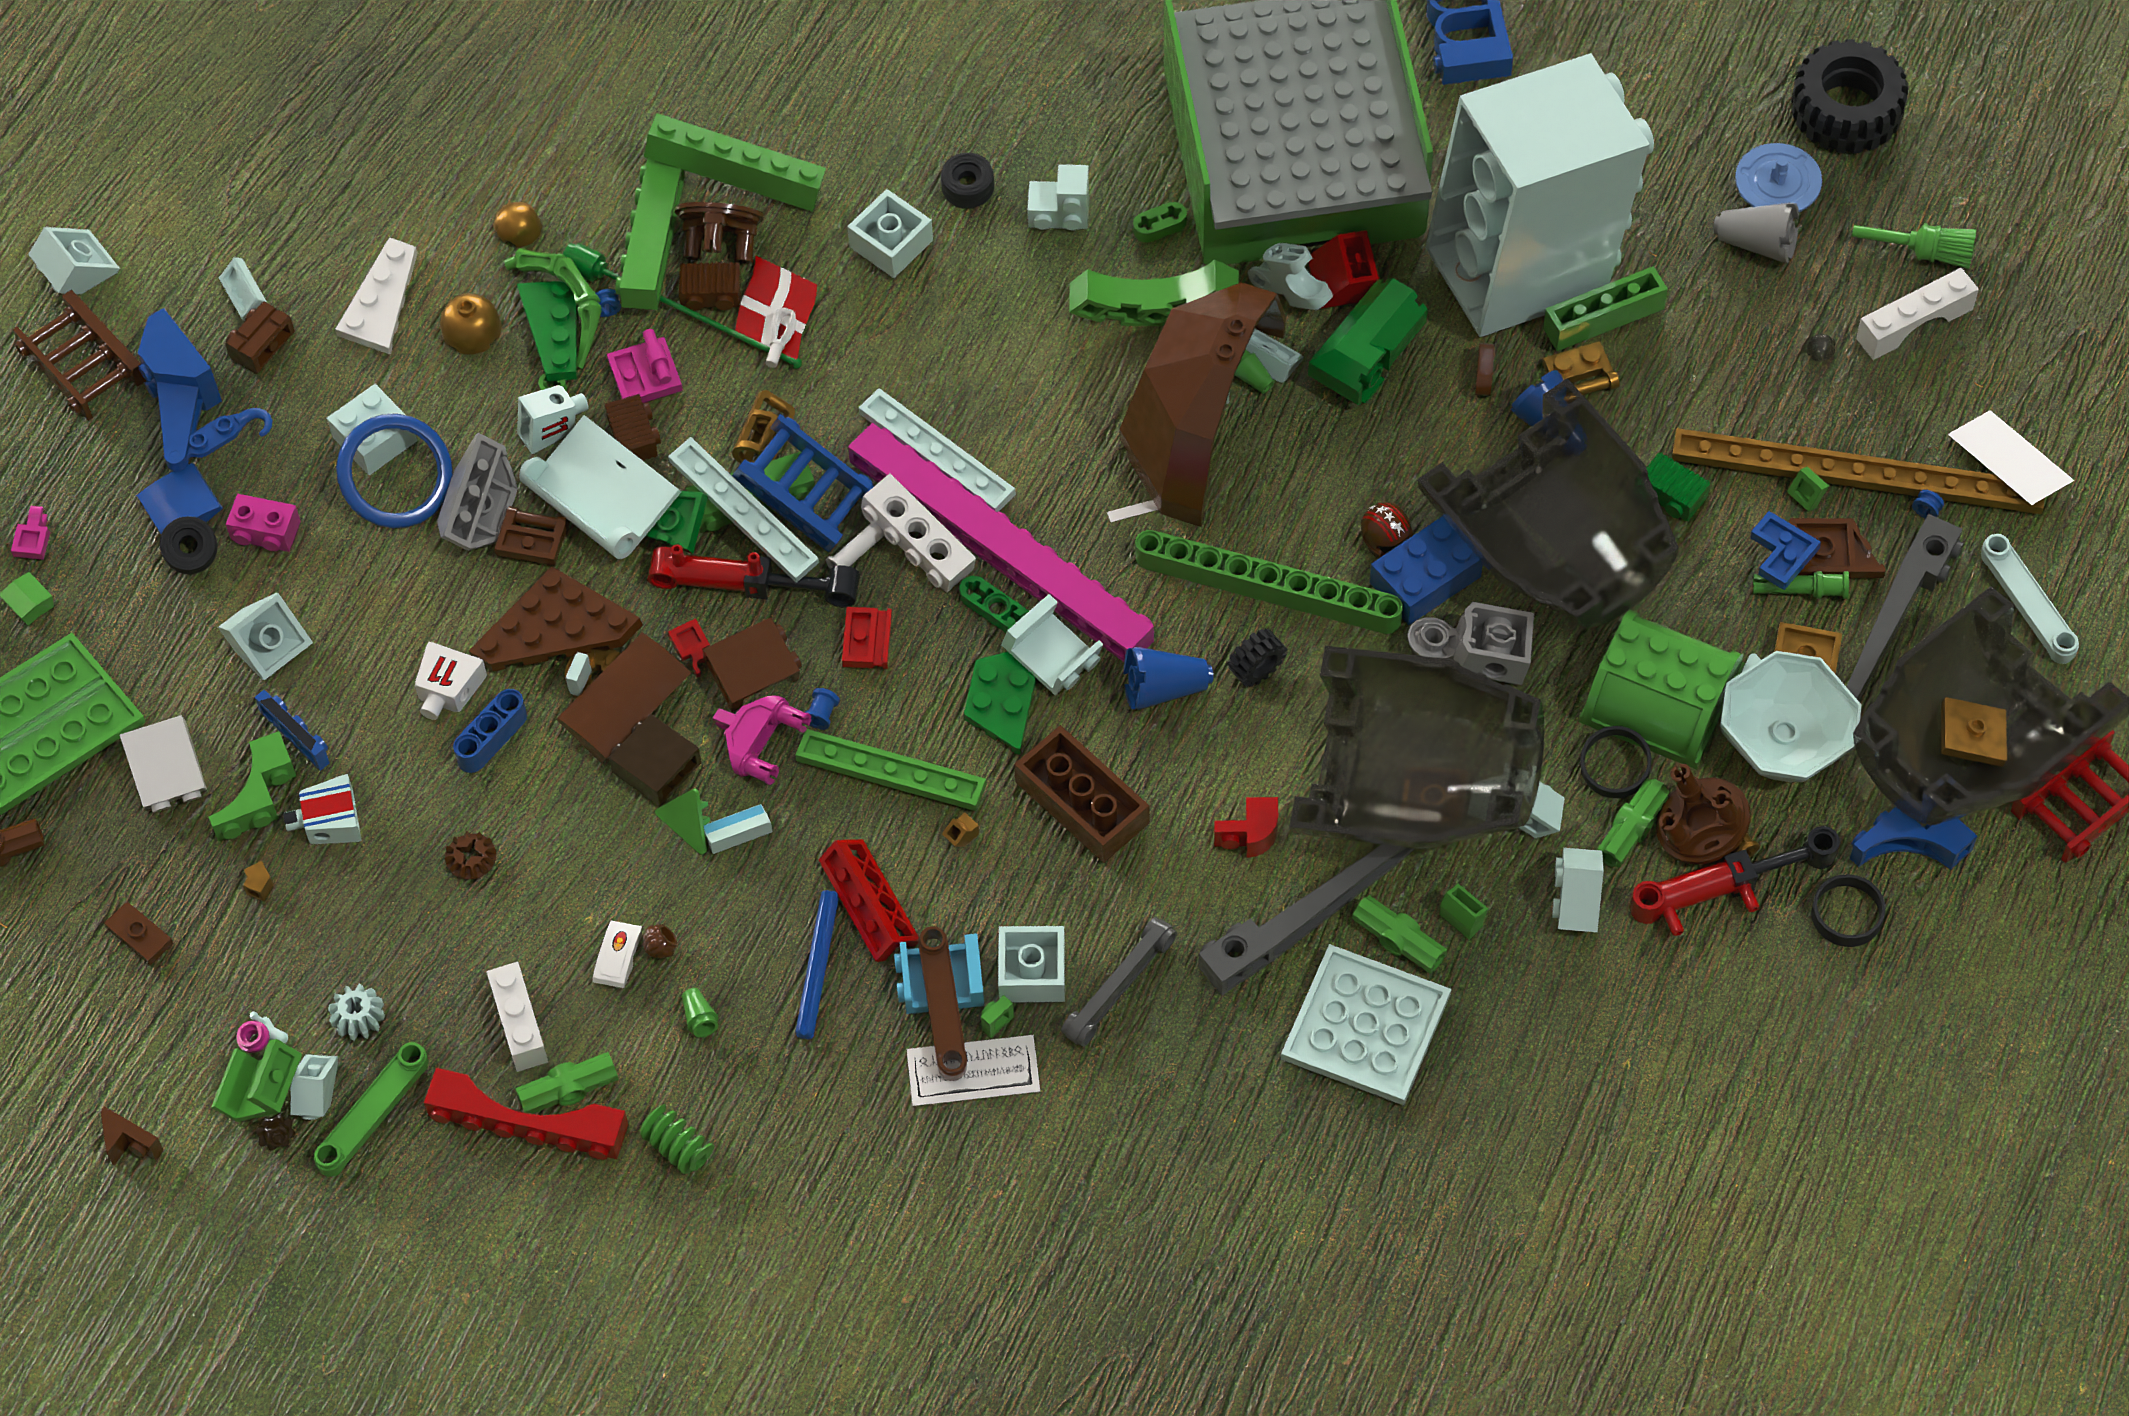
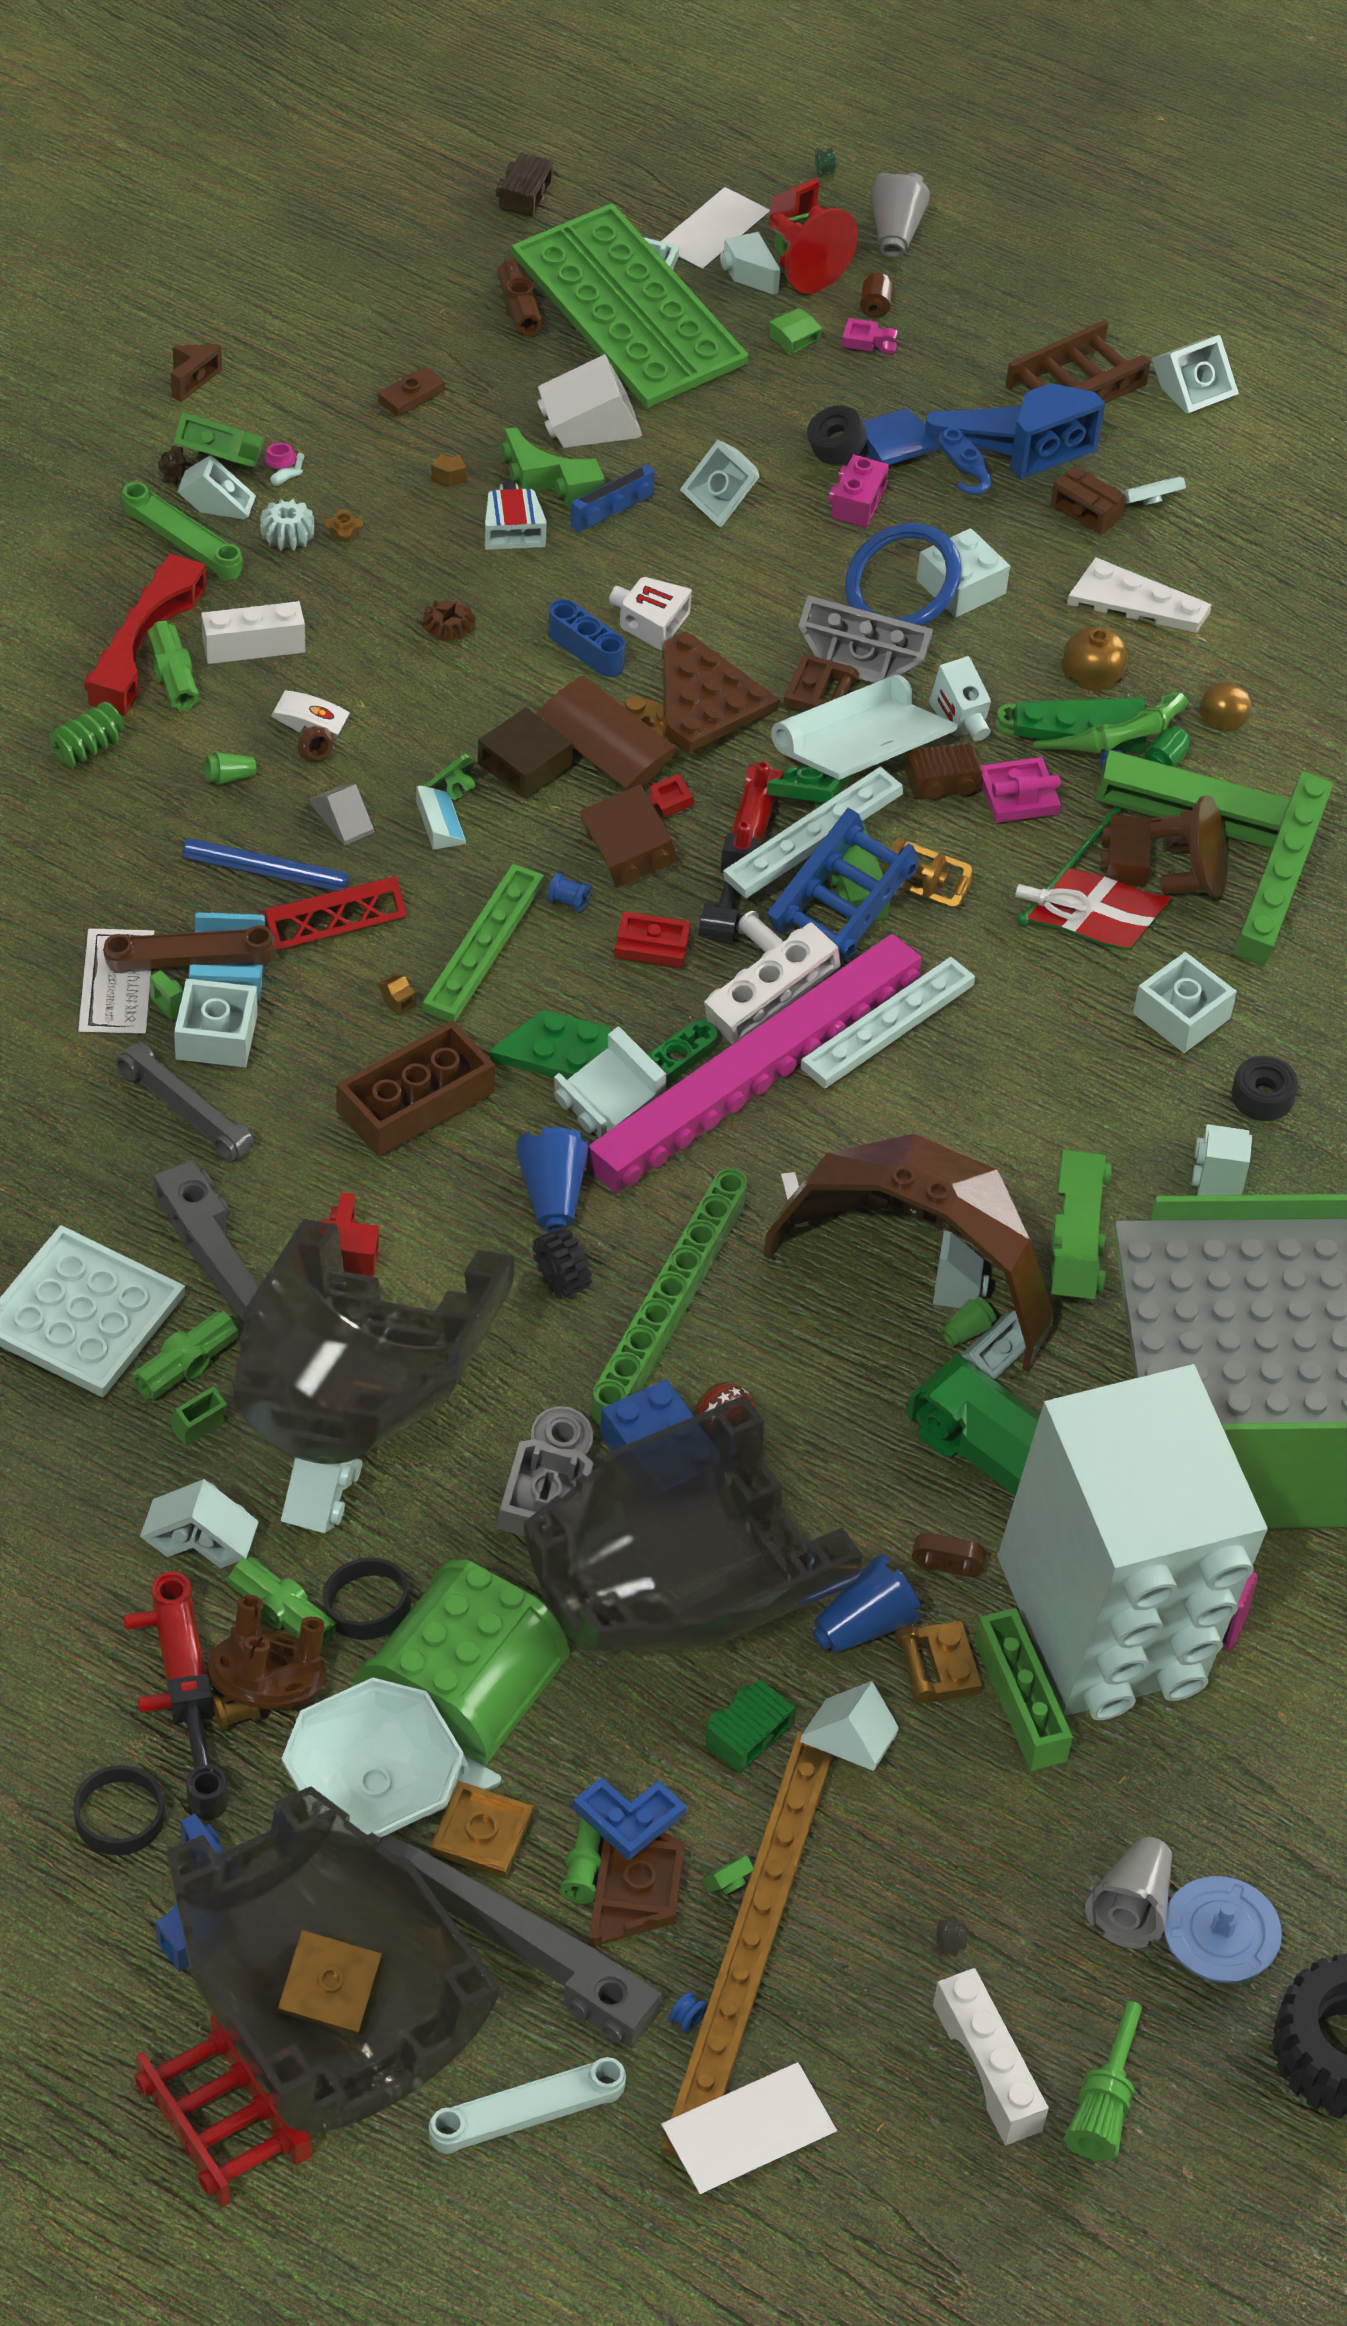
camera: 90 degrees right, 10 degrees down
light aqua tile [566,652,592,696] -> none
dark pink connector [712,695,811,785] -> none
light aqua piece [1248,243,1333,310] -> none
none -> light grey slope [310,784,374,846]
none -> pearl gold plate [324,510,363,541]
none -> light aqua slope [800,1681,899,1771]

